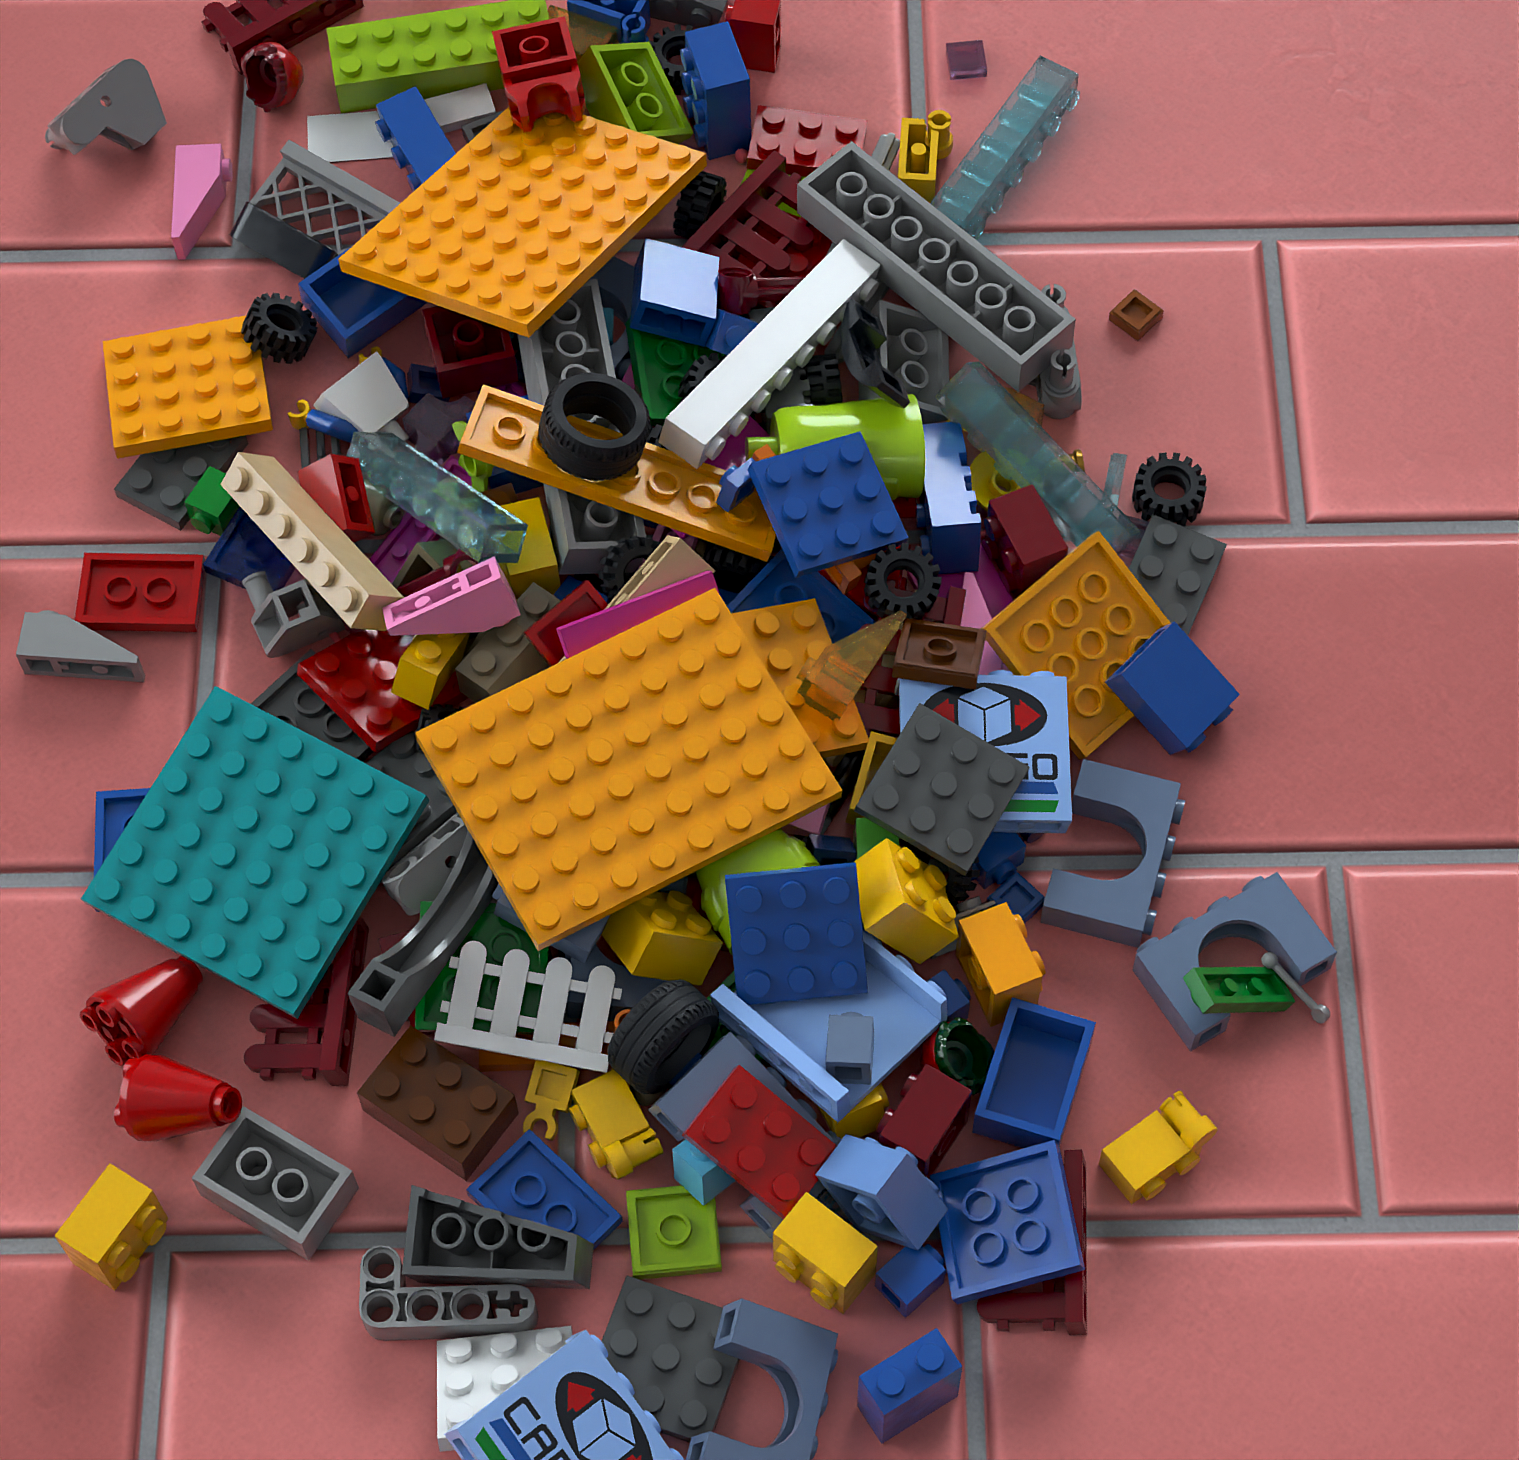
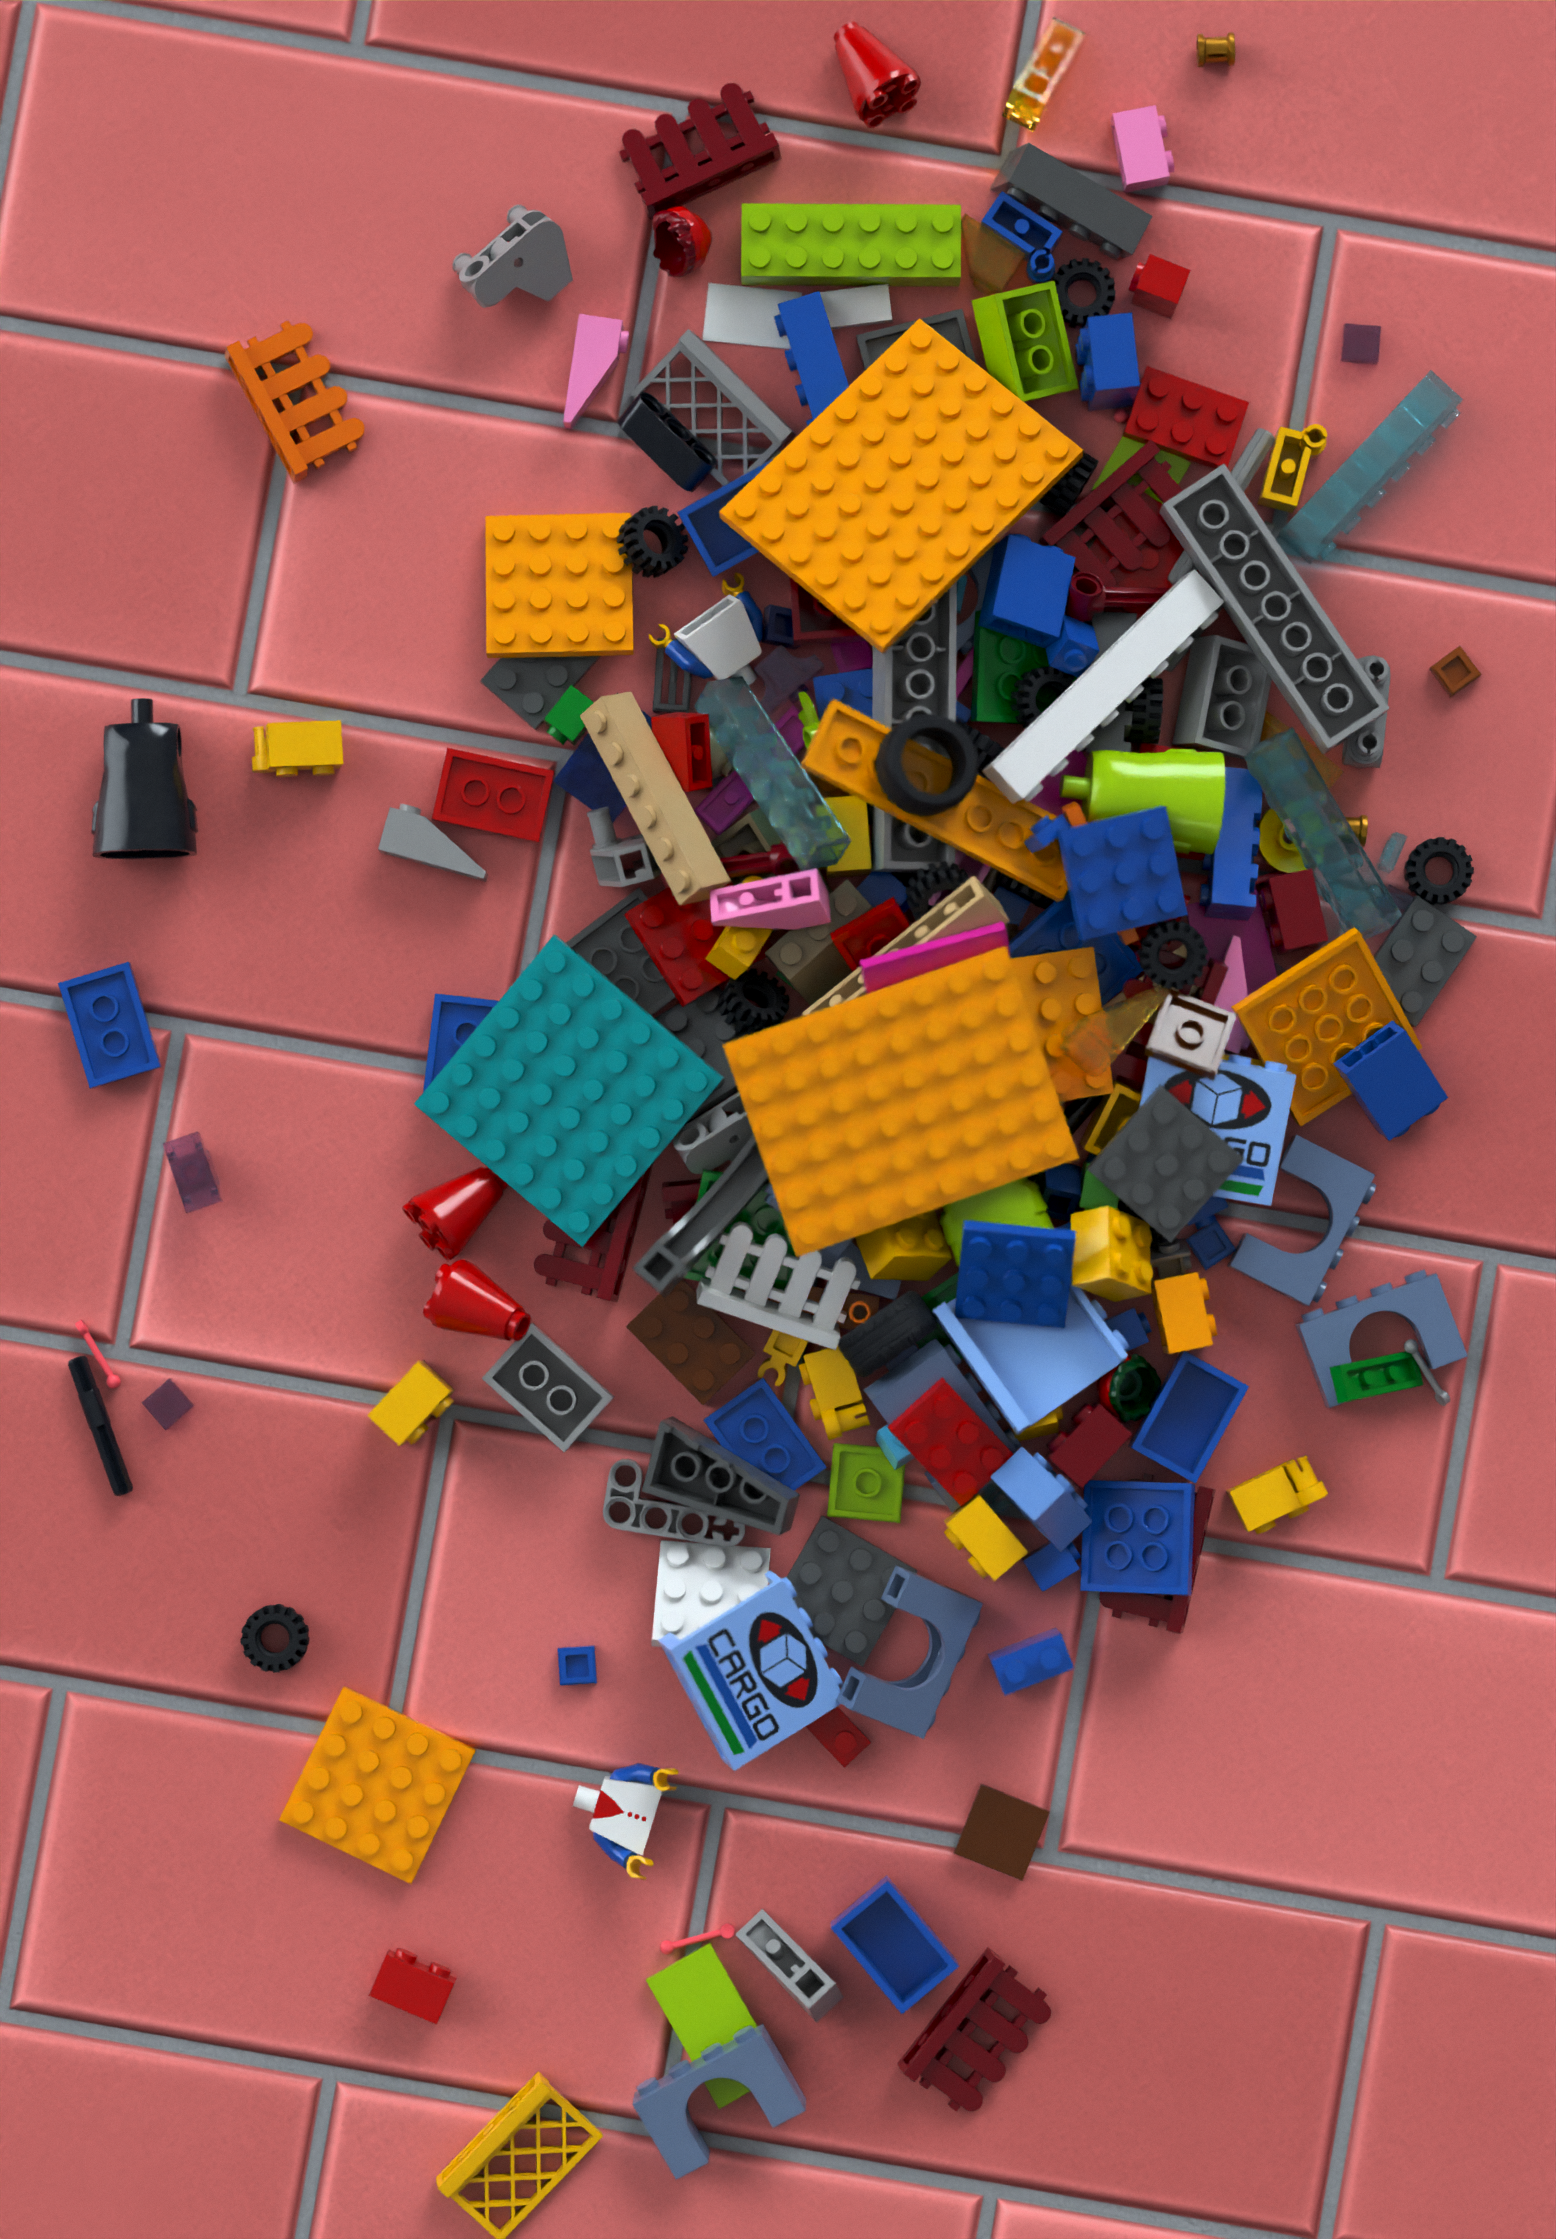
camera: 10 degrees right, 25 degrees up
red brick [492,16,586,133] -> none
sand blue brick [825,1012,874,1085] -> none
black slope [841,299,910,408] -> none

